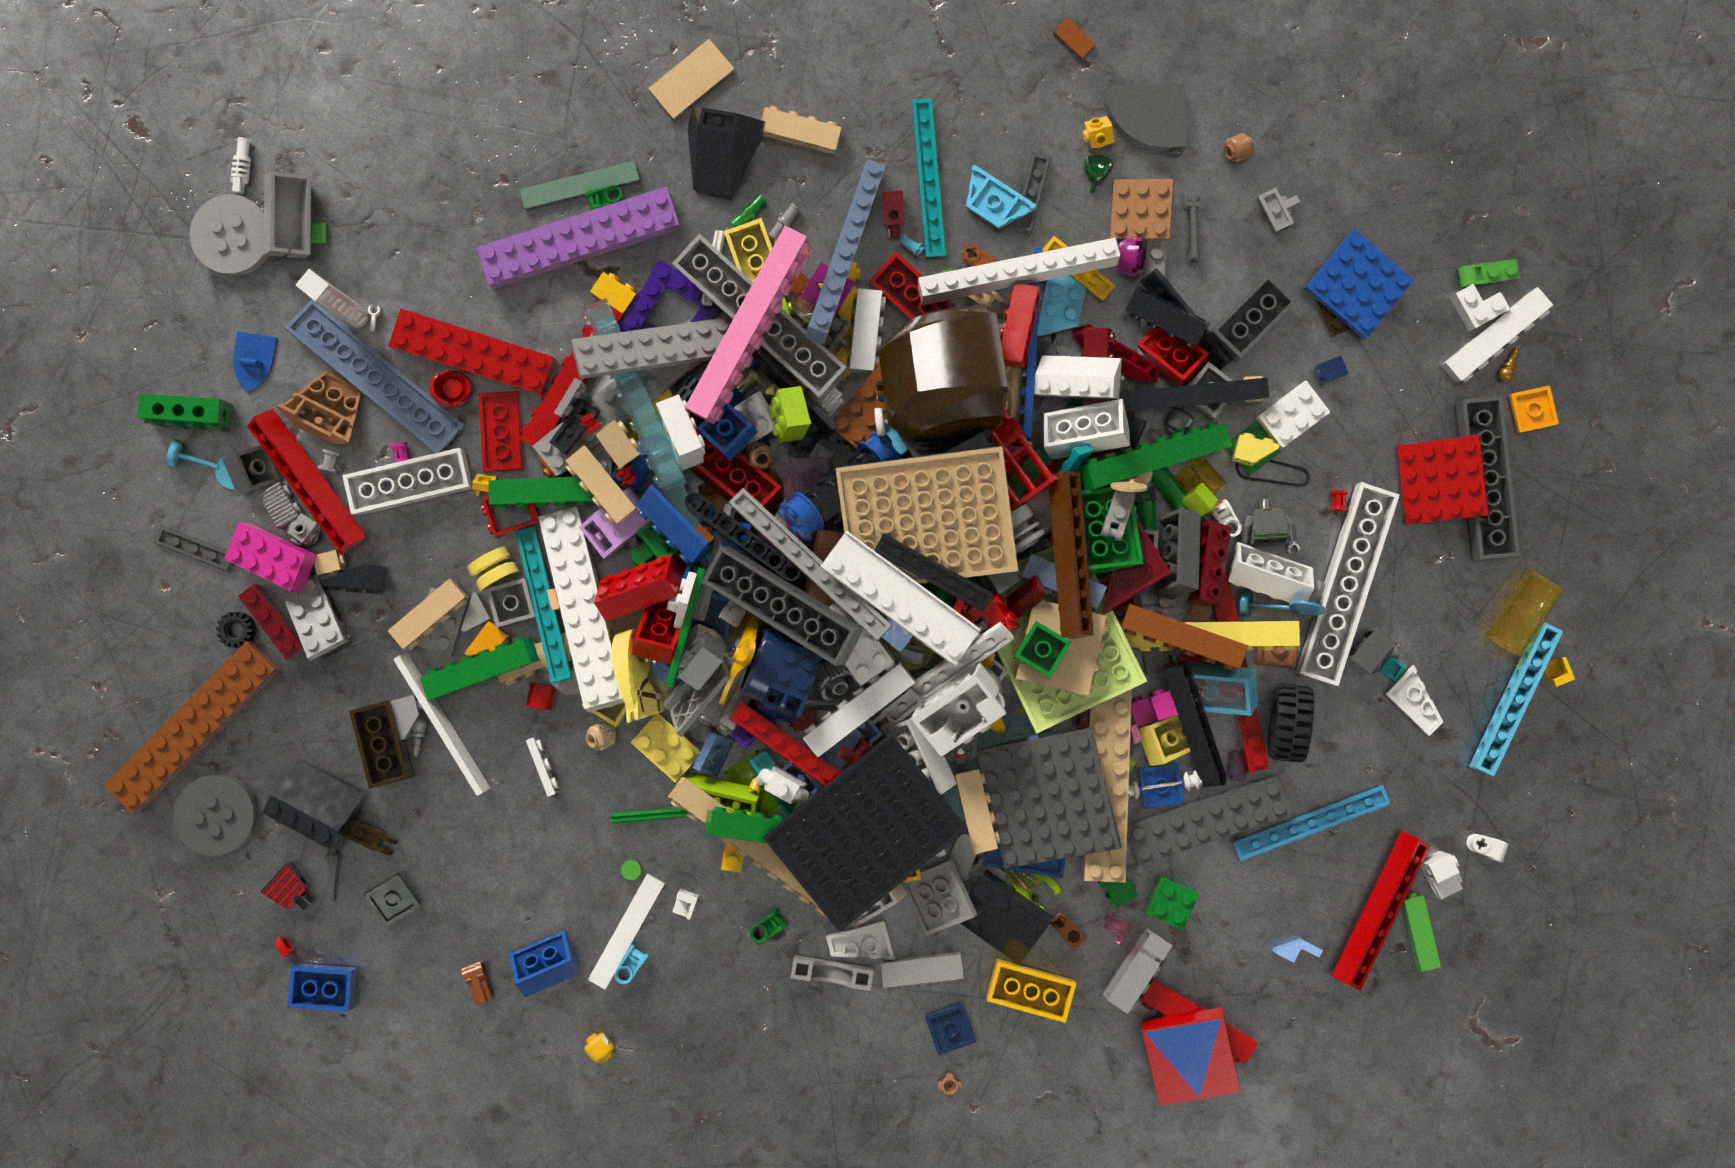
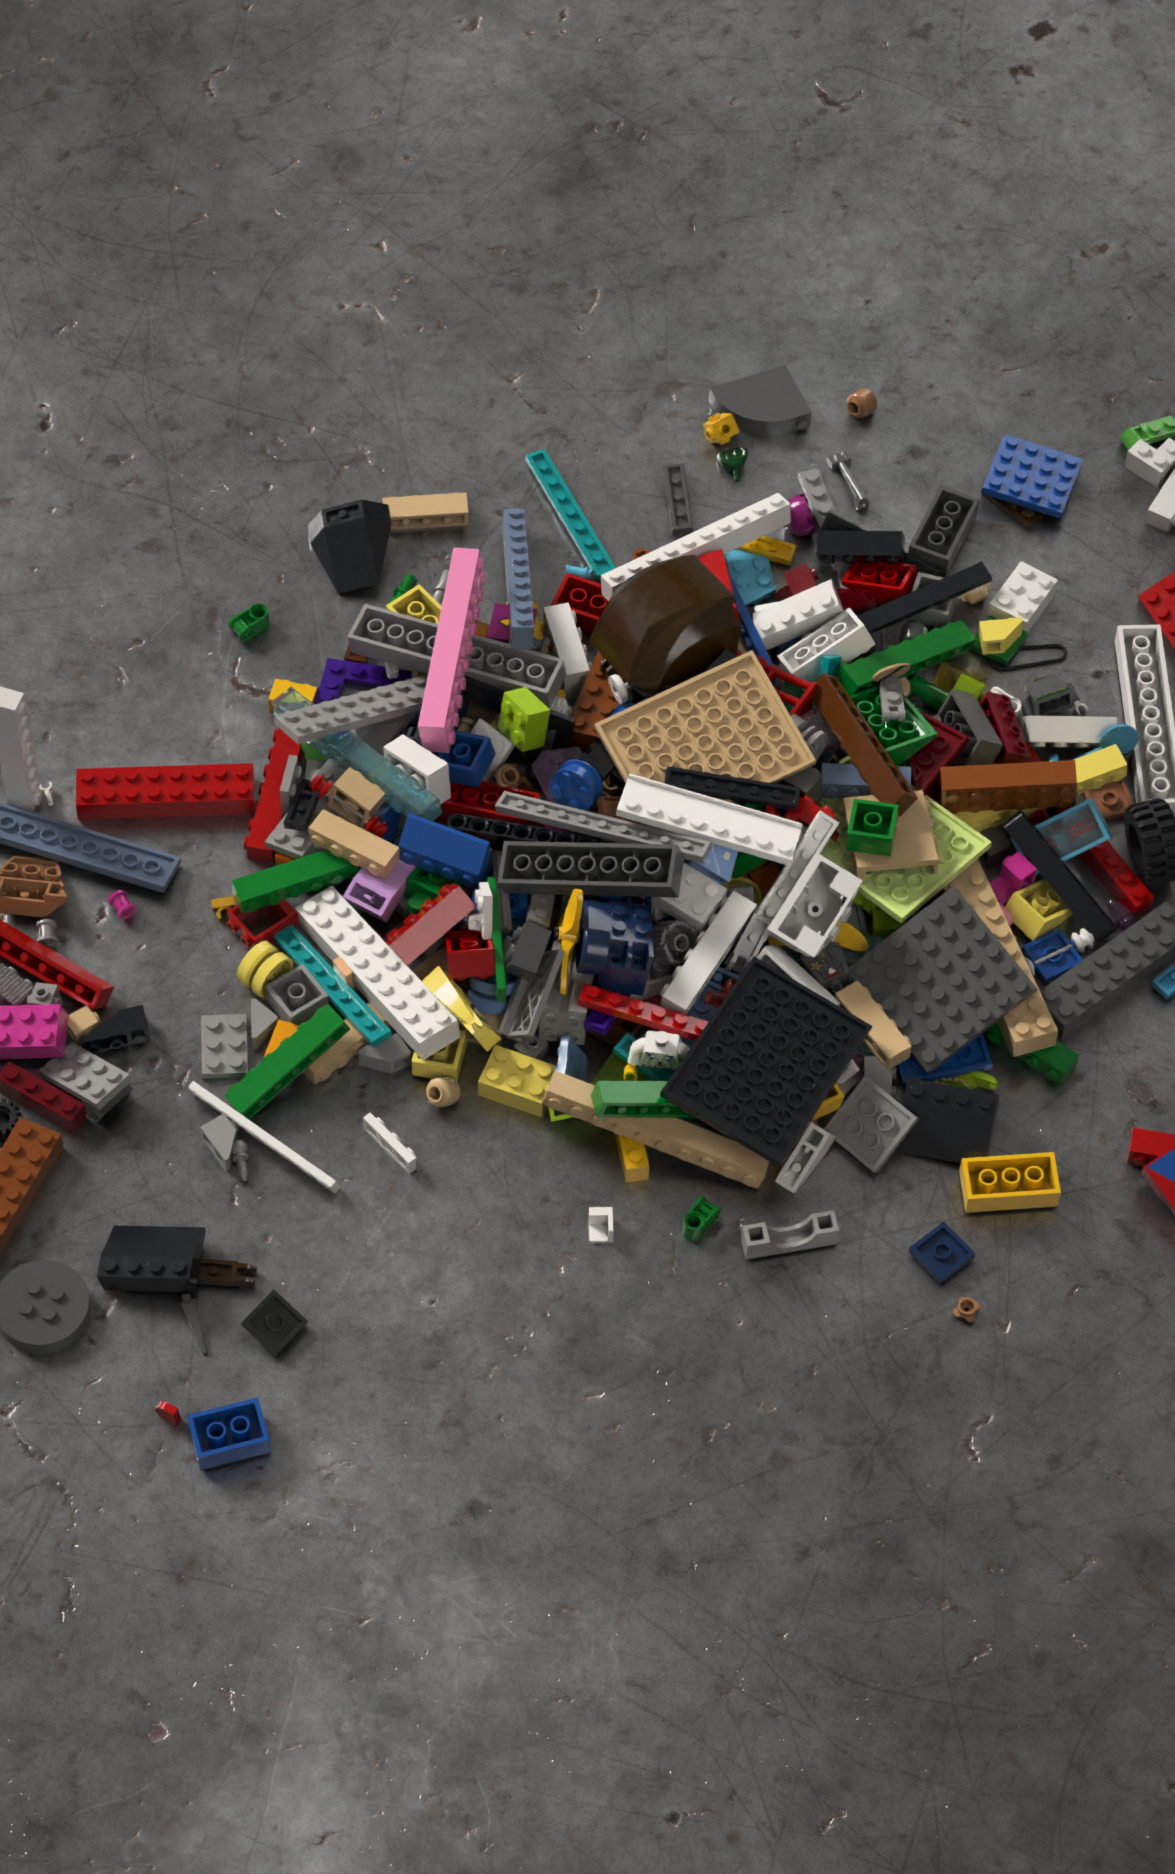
camera: 25 degrees left, 30 degrees down
black torso [260,861,313,911] -> none
white brick [342,448,472,516] -> none
dark brown brick [349,700,413,789] -> none
tan brick [388,579,469,650] -> none
red piece [429,370,472,408] -> none
dark orange piece [462,961,493,1005] -> none
medium lavender brick [477,187,681,289] -> none
red tile [478,391,524,473] -> none
blue slope [509,930,581,997] -> none
sand green tile [520,160,640,210] -> none
red piece [526,682,556,711] -> none
yellow head [584,1033,614,1064] -> none
white tile [588,873,665,989] -> none
green axle [611,808,689,824] -> none
medium azure piece [615,944,649,984] -> none
bright green tile [621,860,642,880] -> none
tan tile [648,39,735,120] -> none
white wing [826,920,895,960] -> none
light grey brick [880,952,964,991] -> none
dark red torso [882,191,904,237] -> none
medium azure wing [966,165,1037,229] -> none
dark red slope [1006,575,1047,618] -> none
reddish brown leg [1050,911,1087,950] -> none
dark orange tile [1053,17,1096,60] -> none
light grey piece [1103,927,1173,1014] -> none
clear pink tile [1104,912,1131,946] -> none
medium nougat plate [1110,179,1174,240] -> none
green brick [1143,874,1200,930] -> none
light grey hinge [1258,188,1300,233] -> none
dark blue brick [1314,355,1349,385] -> none
red bush [1330,490,1348,511] -> none

